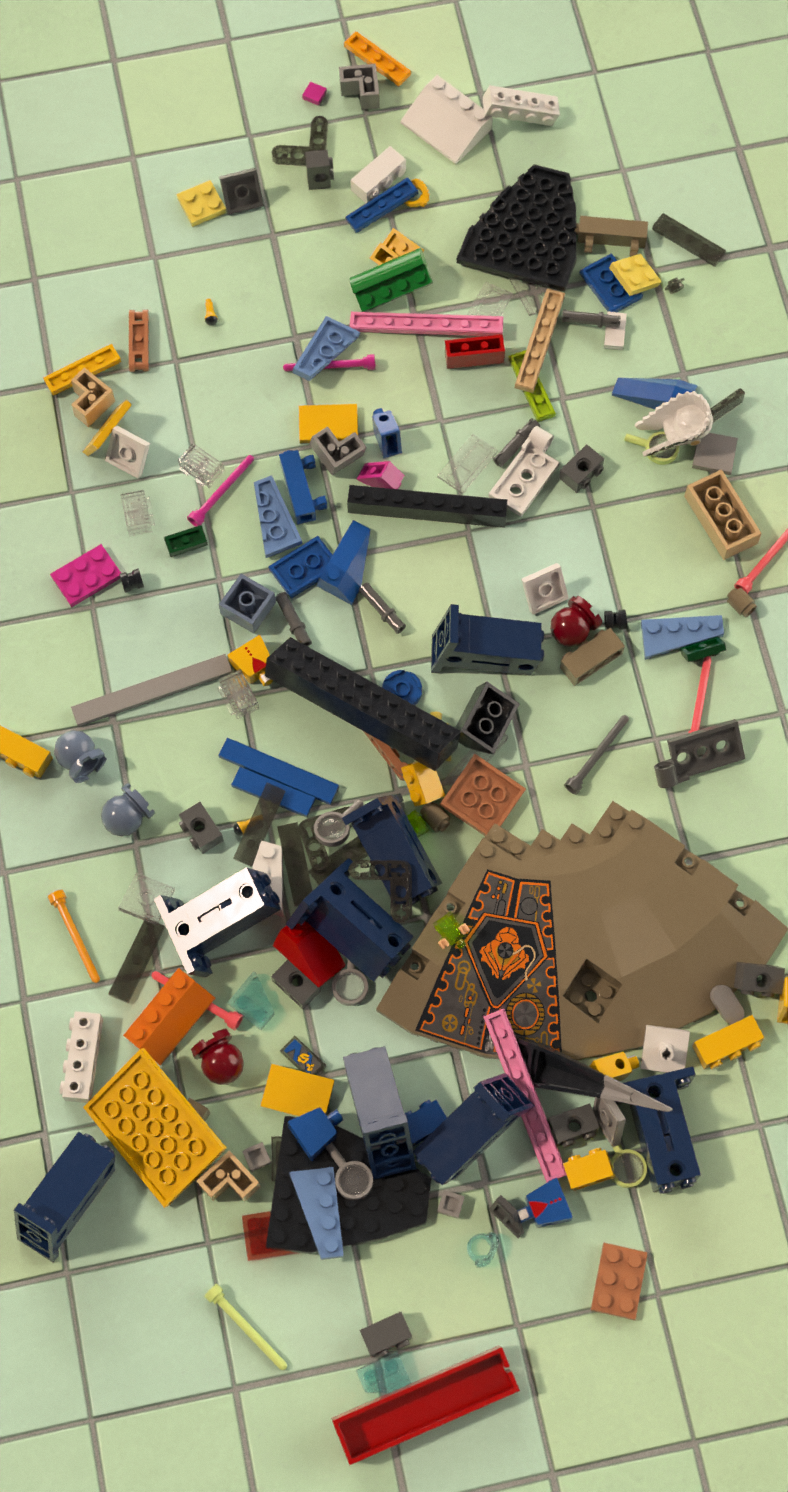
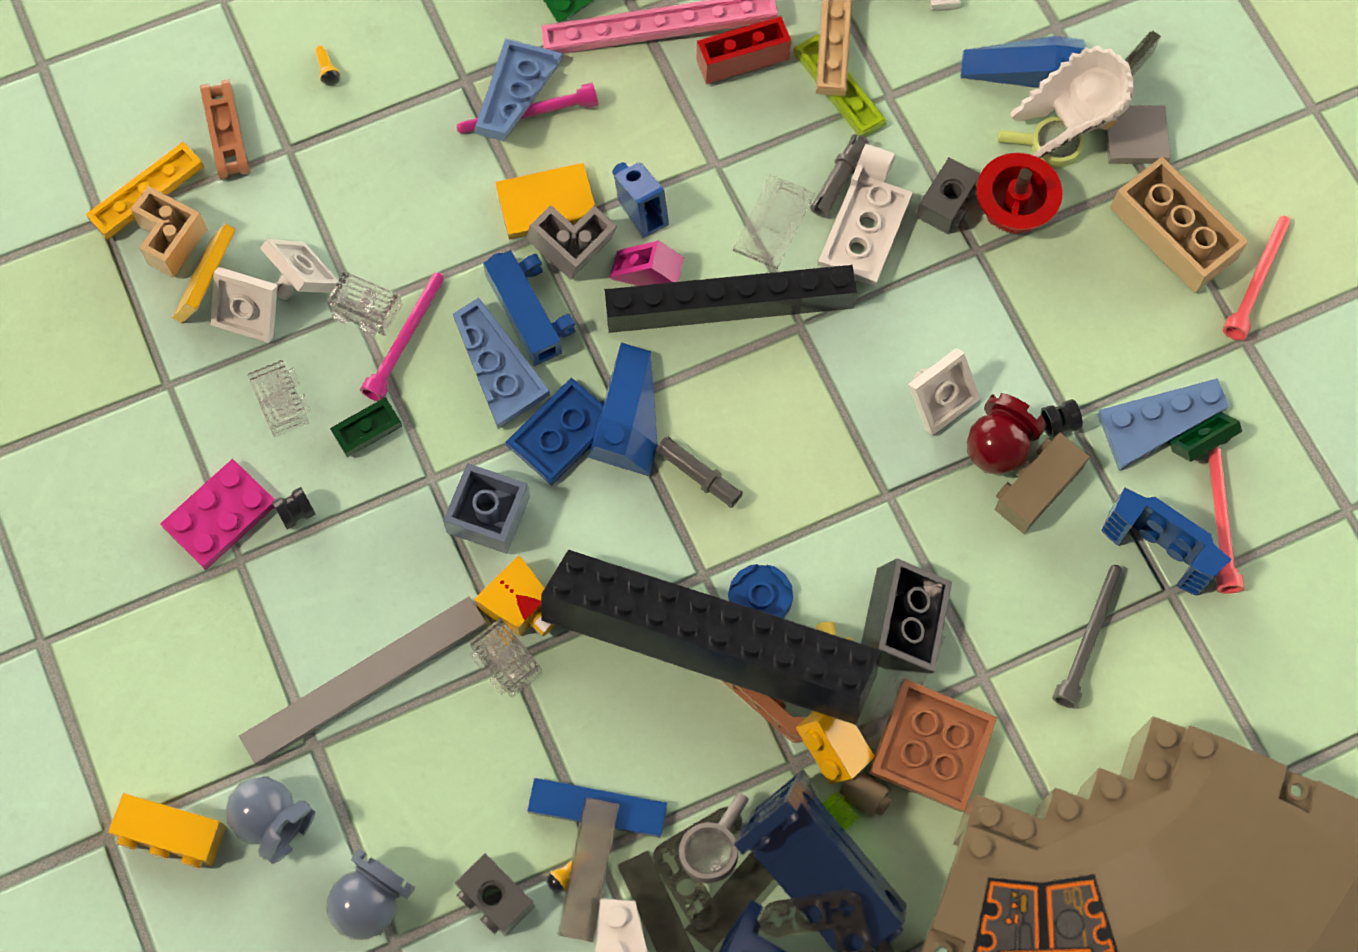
camera: 15 degrees left, 0 degrees up
blue tile [218,738,339,805] -> none
dark grey pin [275,592,312,646] -> none
dark blue brick [431,604,544,676] -> none
dark grey hinge [654,719,745,788] -> none
dark tan brick [727,588,757,617] -> none
none -> white tile [260,239,341,300]
none -> red piece [976,153,1063,234]
none -> blue plate [1101,487,1232,596]

